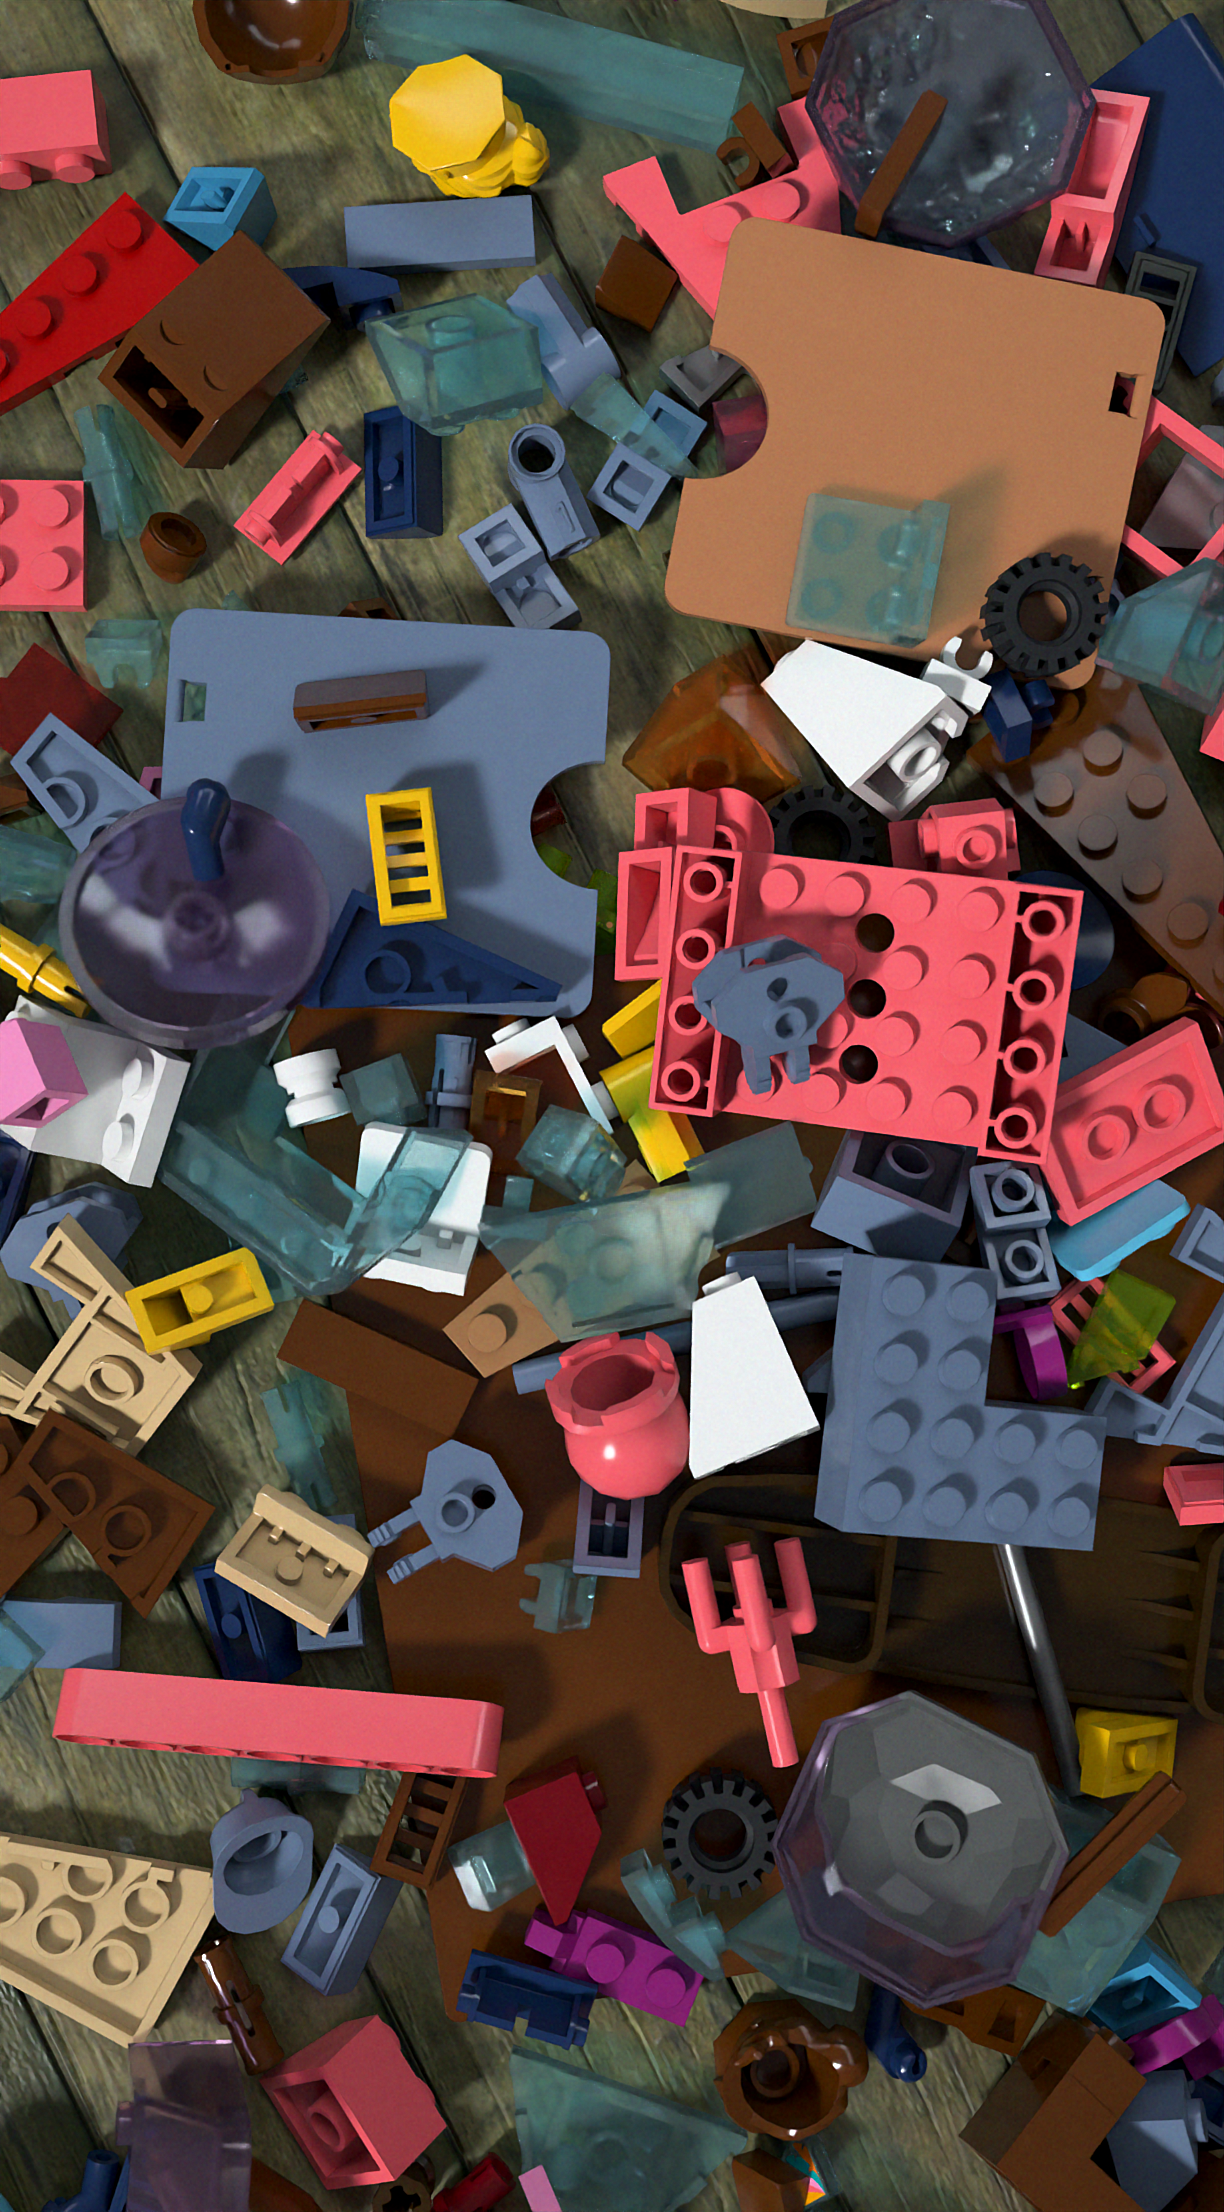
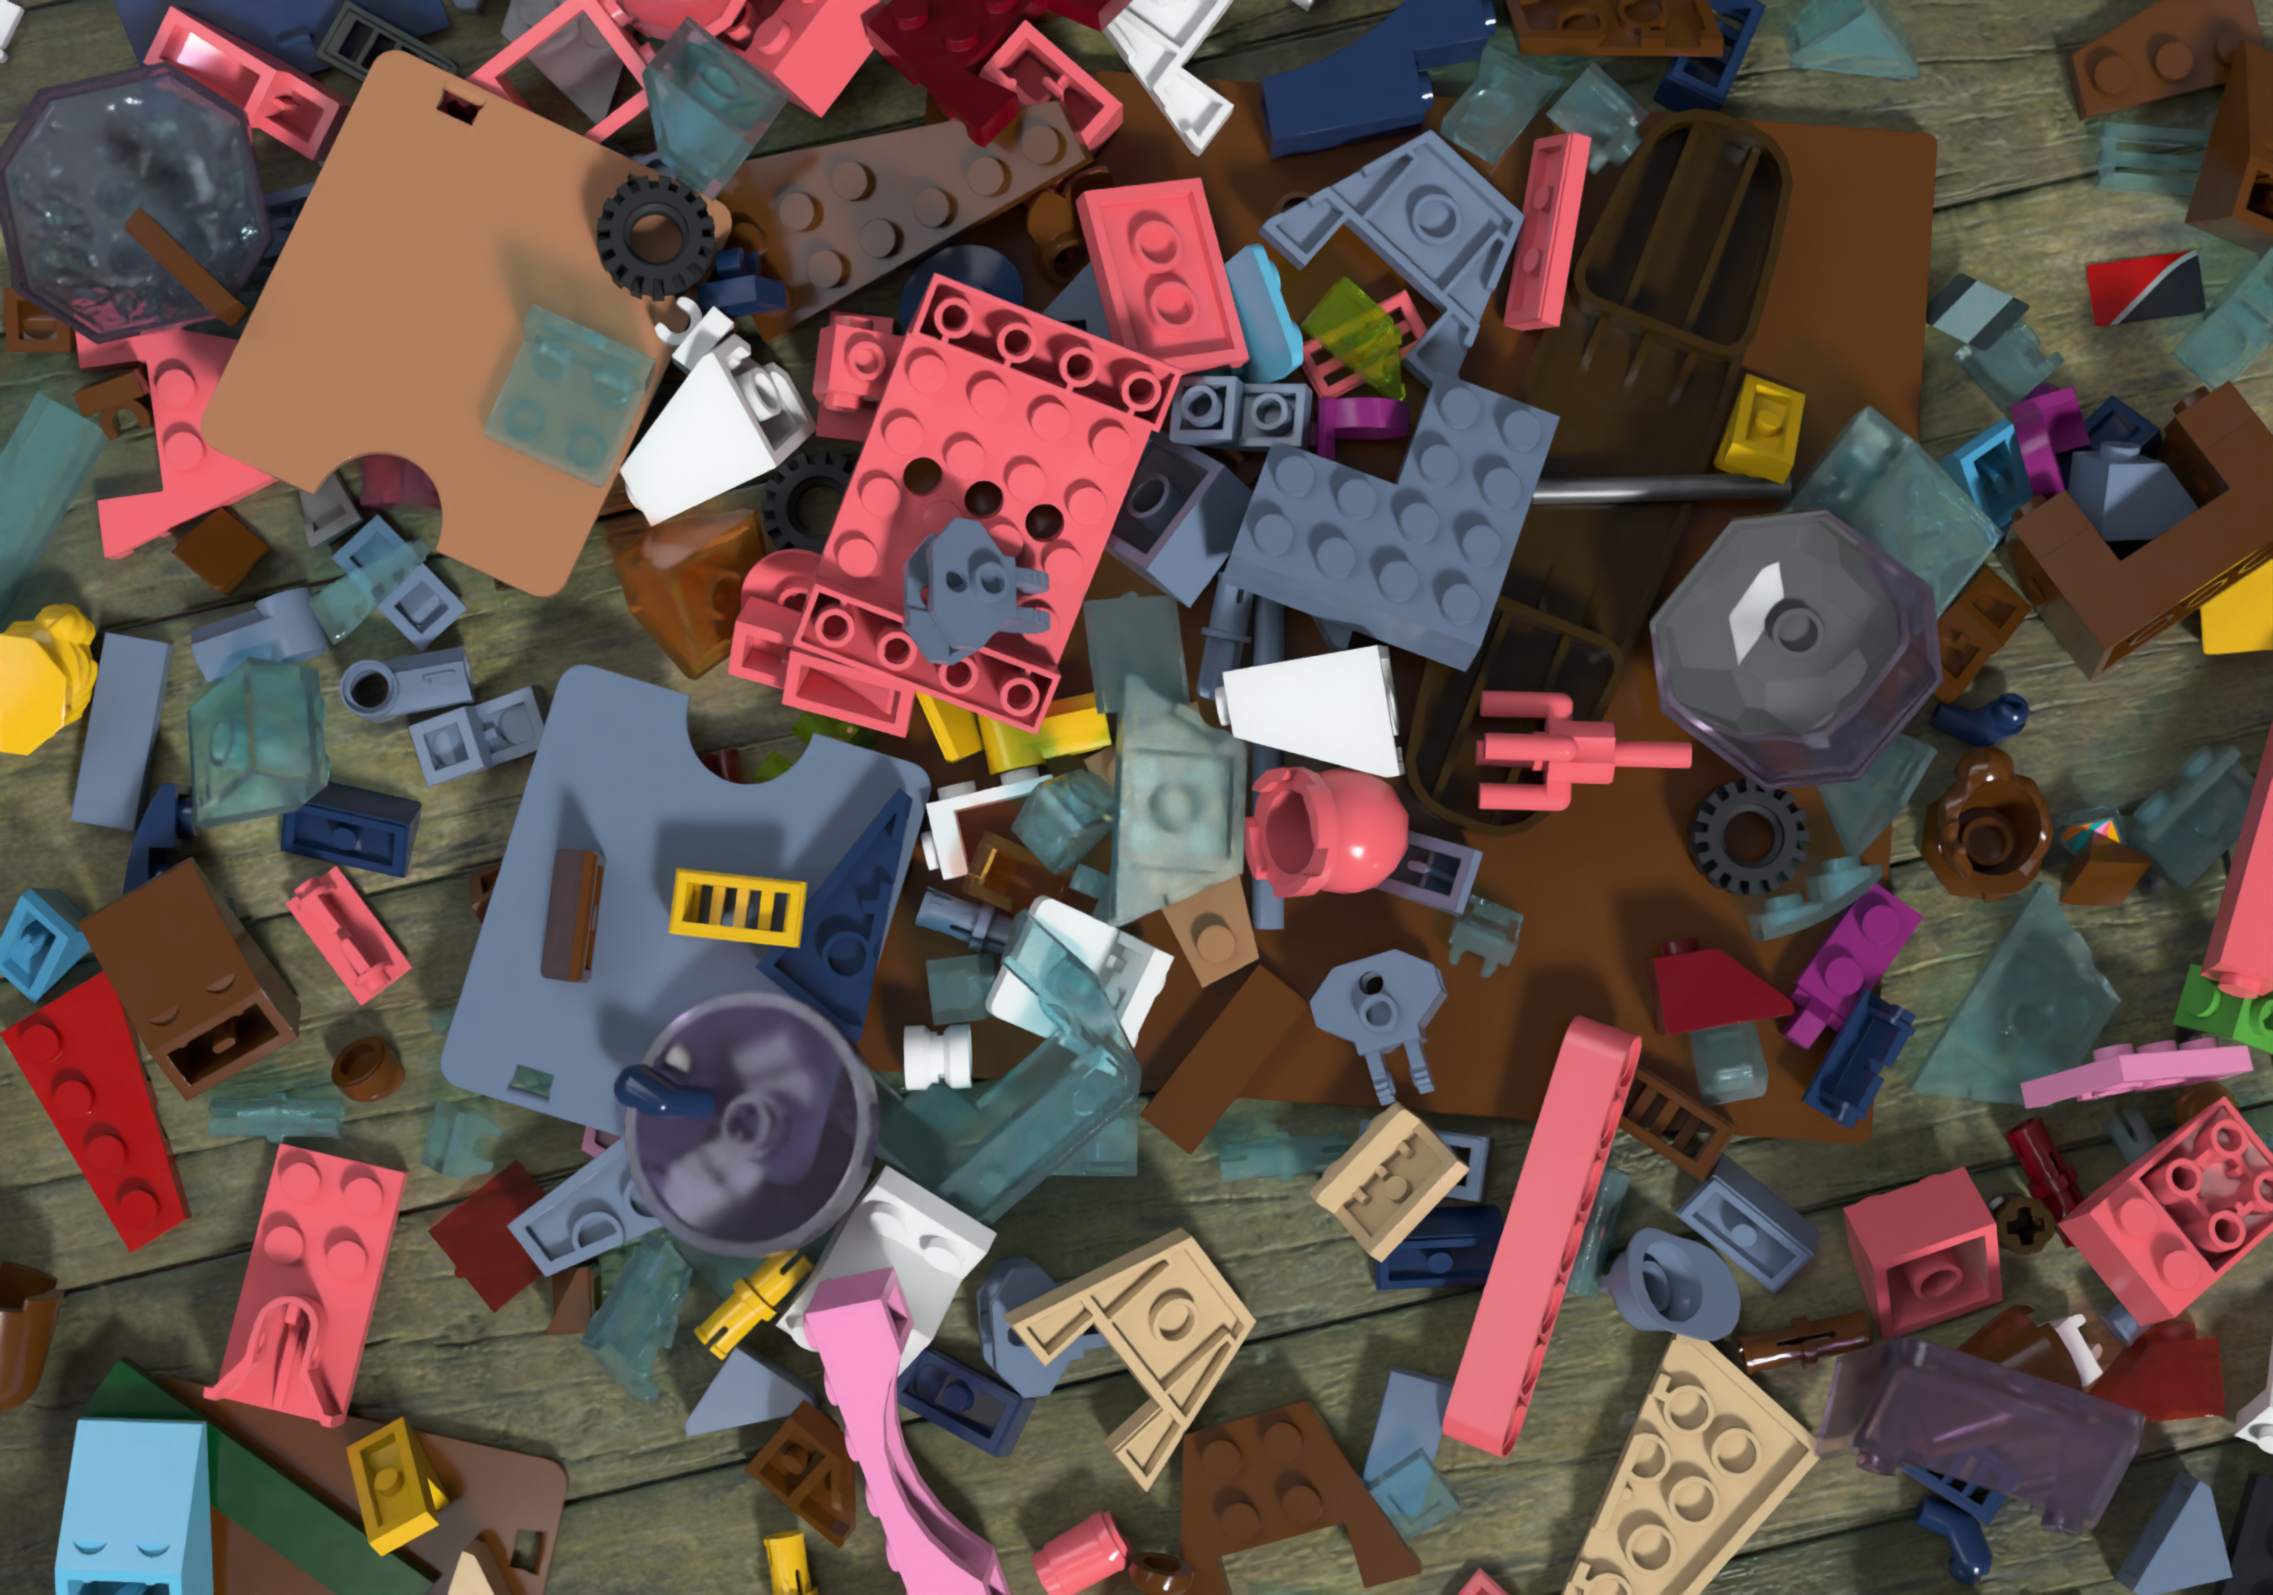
camera: 80 degrees left, 0 degrees up
reddish brown wing [13,1406,216,1620] -> none
yellow slope [124,1245,274,1356] -> none
reddish brown axle [1024,1771,1188,1938] -> none

